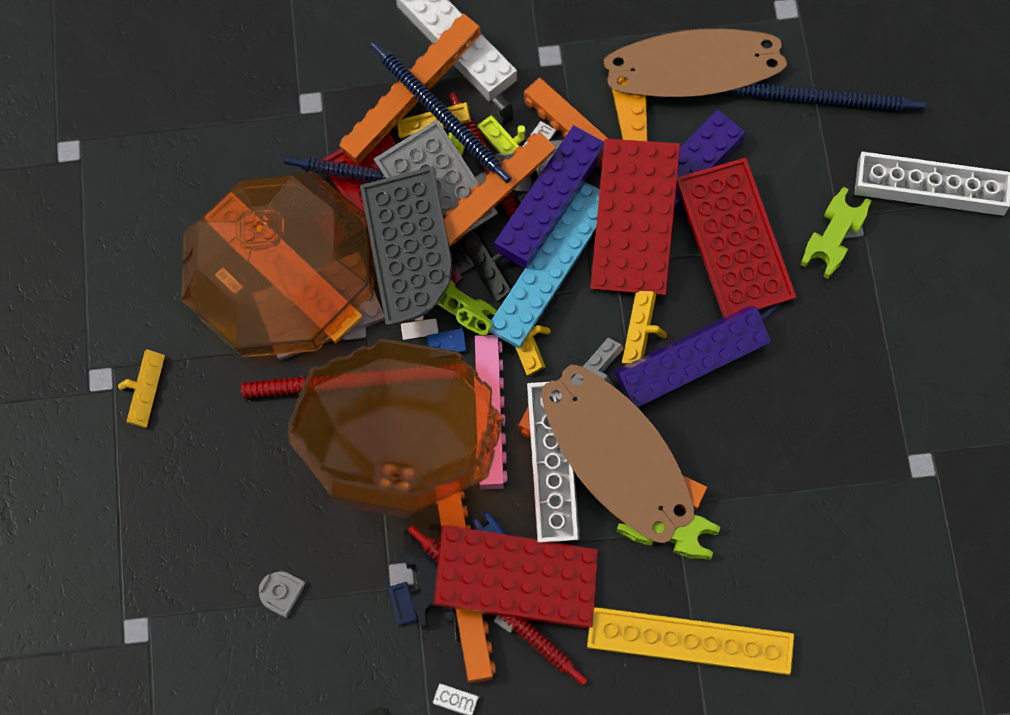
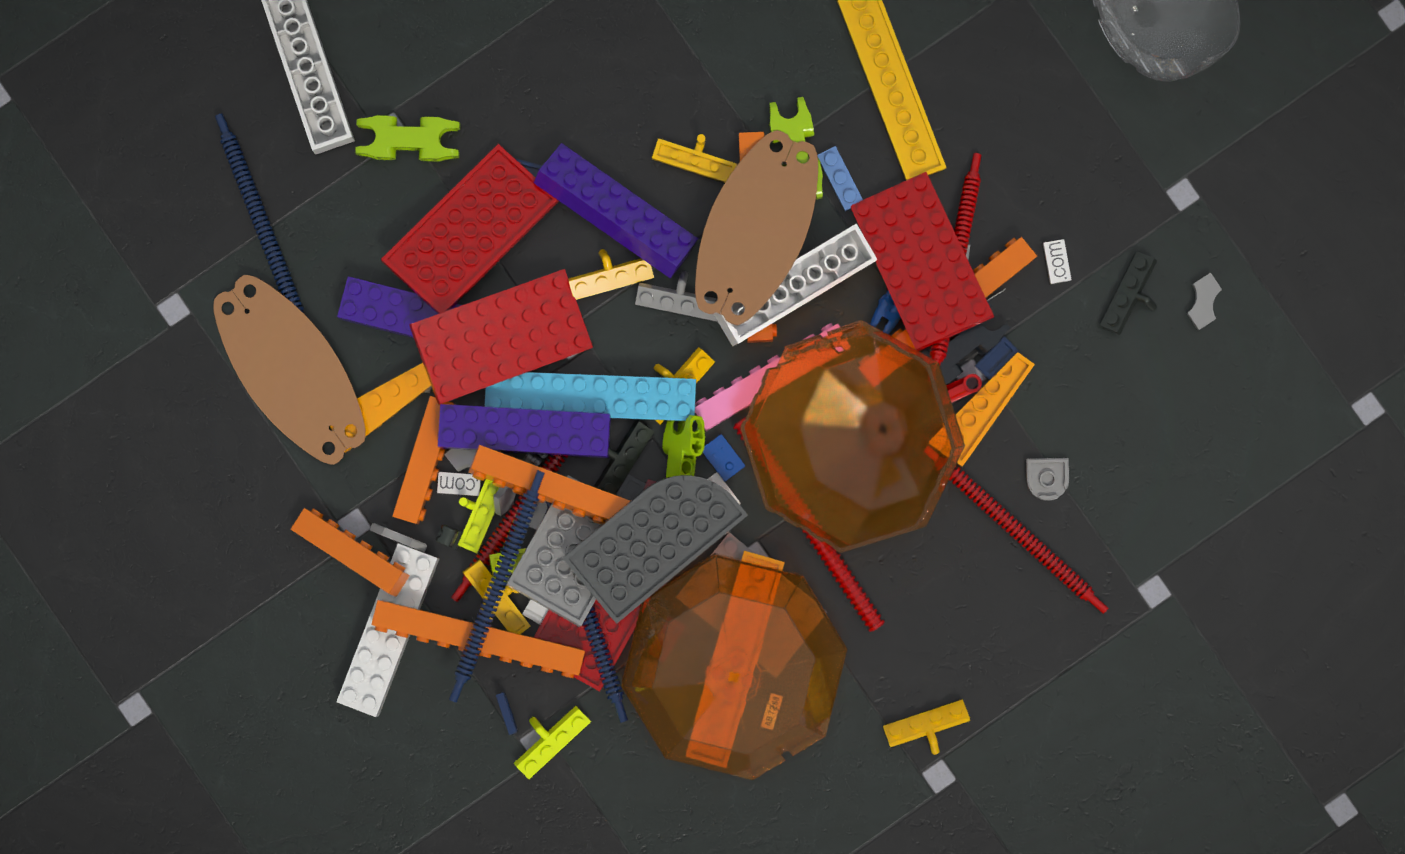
camera: 125 degrees left, 15 degrees up
none -> orange brick [291,508,410,597]
none -> light grey tile [370,523,427,552]
none -> dark blue tile [496,692,518,735]
none -> neon yellow plate [514,706,591,779]
none -> yellow plate [652,134,738,183]
none -> medium blue plate [817,146,863,211]
none -> red hose [923,446,1109,614]
none -> light orange wing [928,352,1035,467]
none -> red piece [939,374,982,405]

